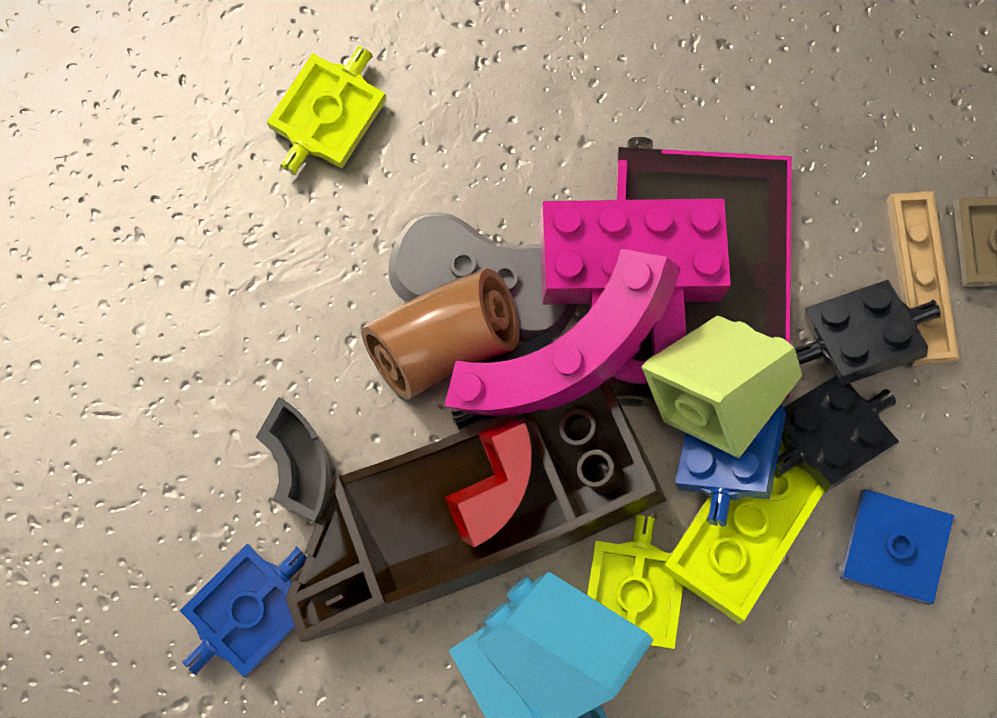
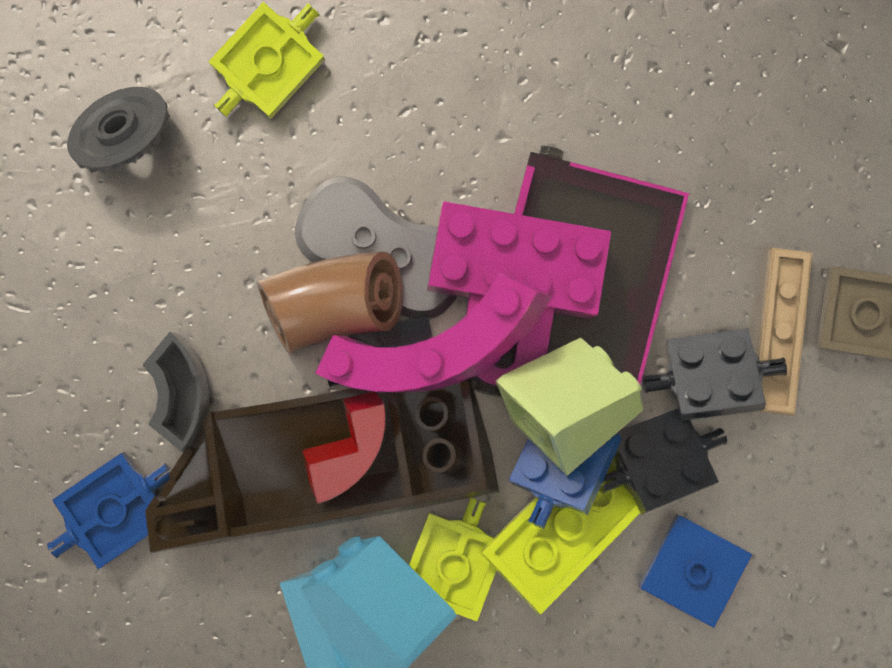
camera: 10 degrees right, 10 degrees up
none -> dark grey gear [67,87,170,174]

